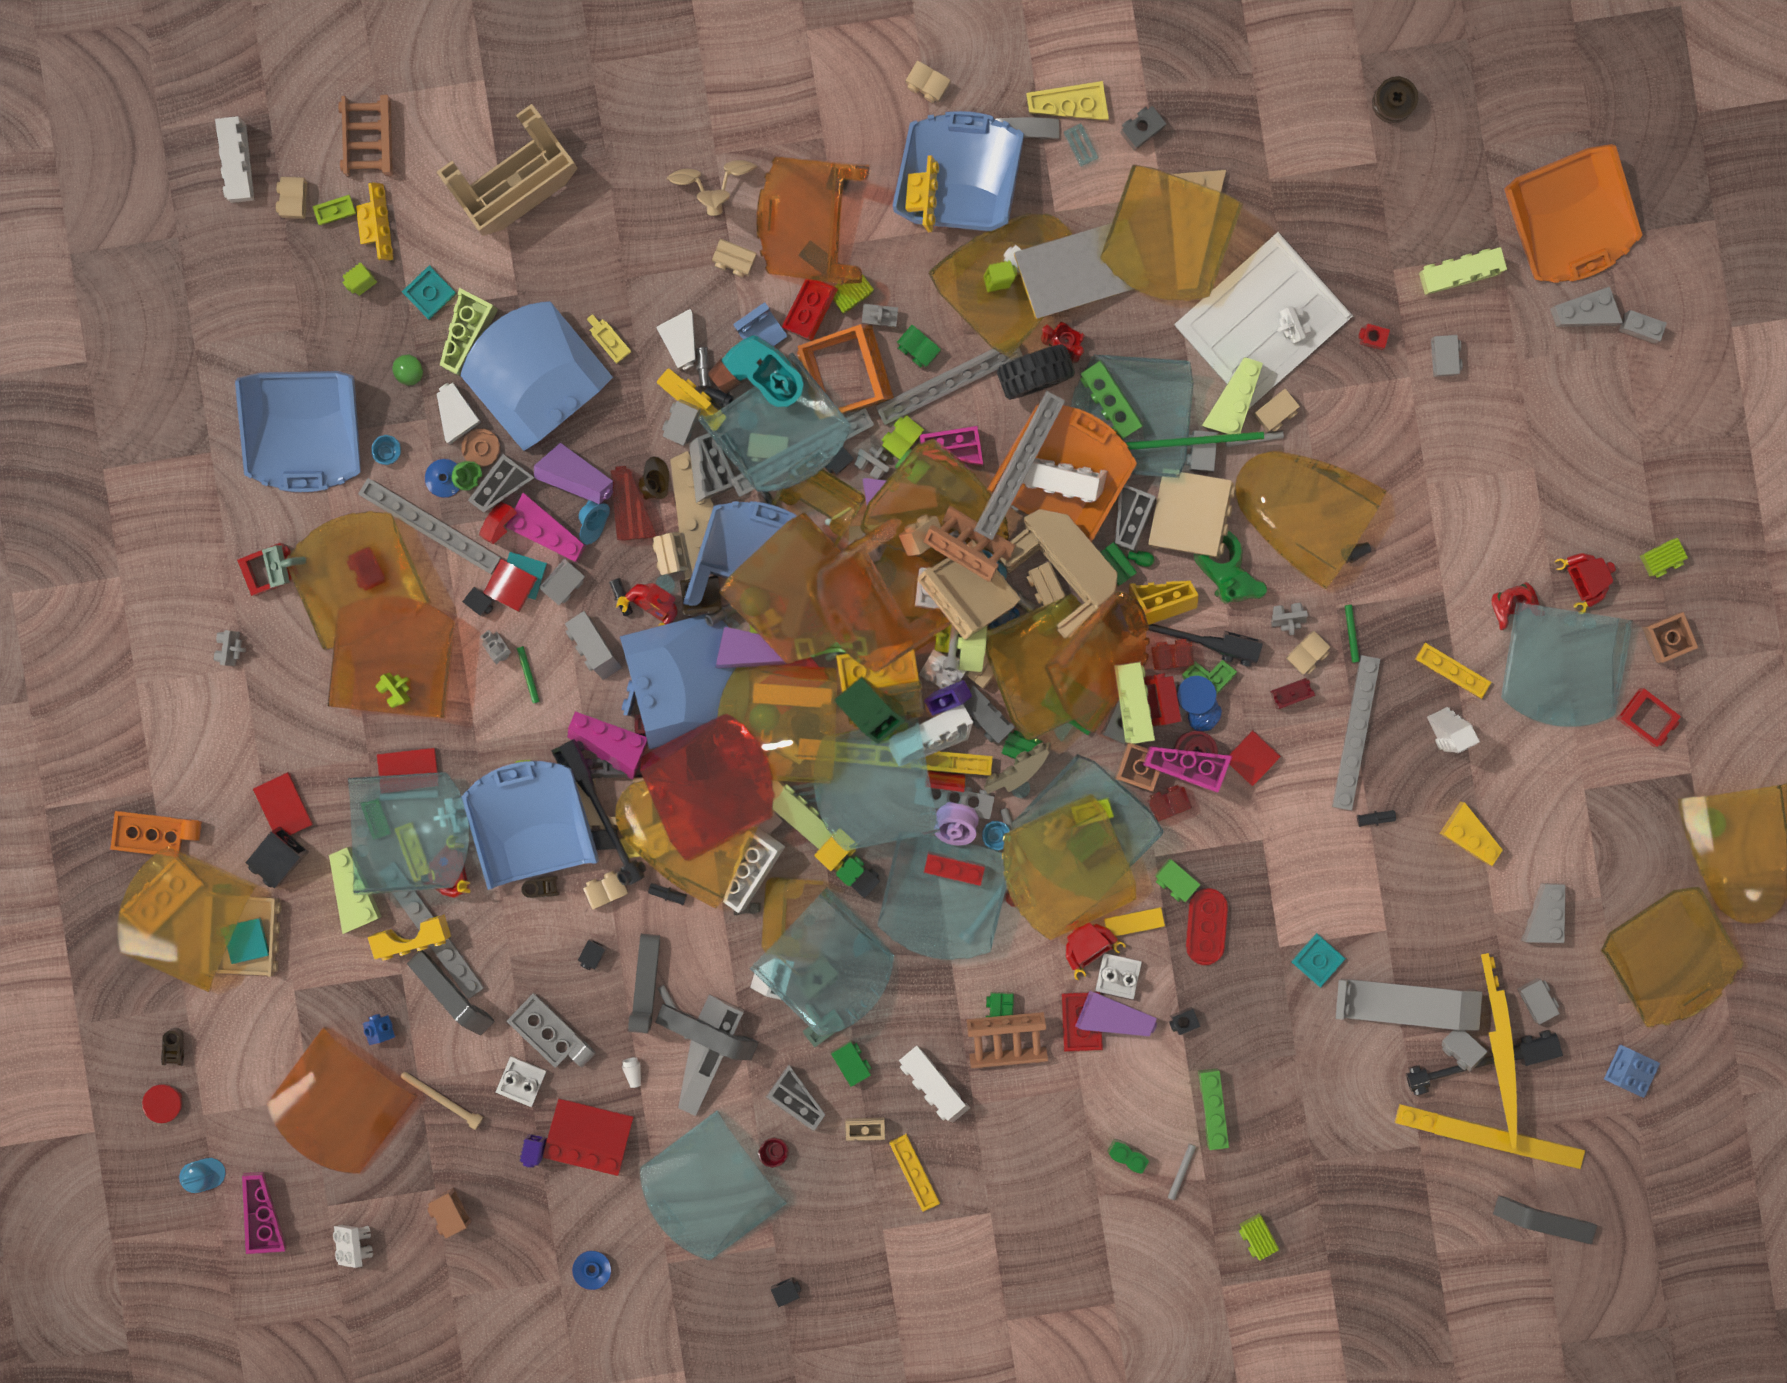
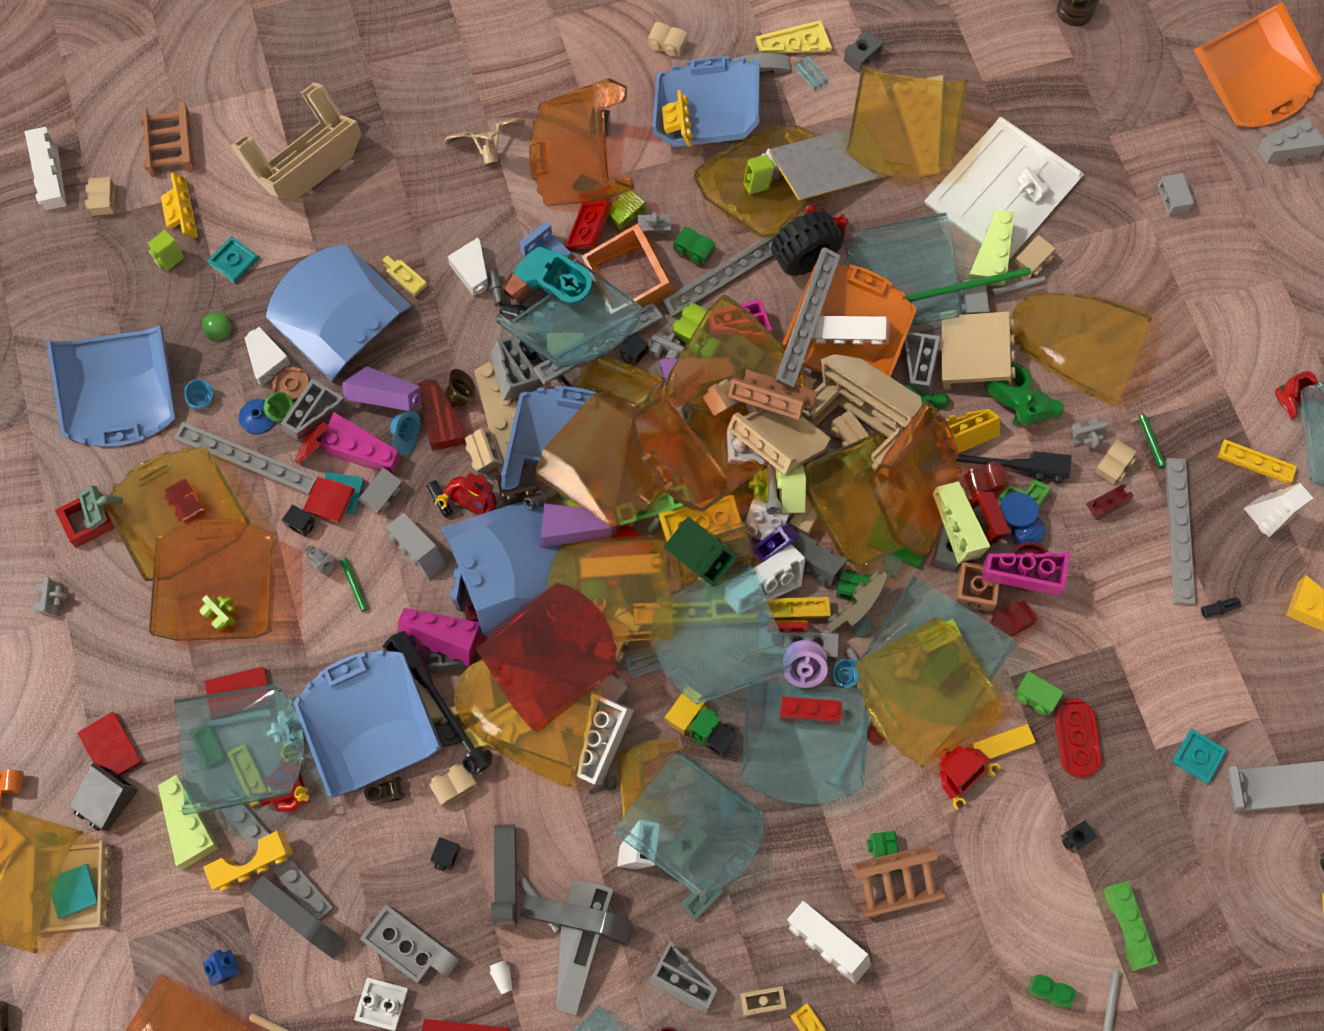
camera: 10 degrees left, 20 degrees down
lime plate [312,195,356,226] -> none
yellowish green wedge [440,288,498,377] -> none
black axle [648,883,687,906] -> none
yellow bracket [657,368,726,432] -> none
light grey brick [662,399,702,446] -> none
tan brick [712,239,757,278] -> none
yellowish green wedge [756,774,835,849] -> none
green brick [831,1040,872,1087] -> none
red tile [1061,992,1103,1052] -> none
medium lavender slope [1075,991,1157,1036] -> none
bright green brick [1080,360,1143,438] -> none
white plate [1095,953,1142,999] -> none
red slope [1228,730,1281,786] -> none
black cone [1341,542,1371,563] -> none
red brick [1358,324,1390,350] -> none
yellowish green wedge [1419,247,1507,295] -> none

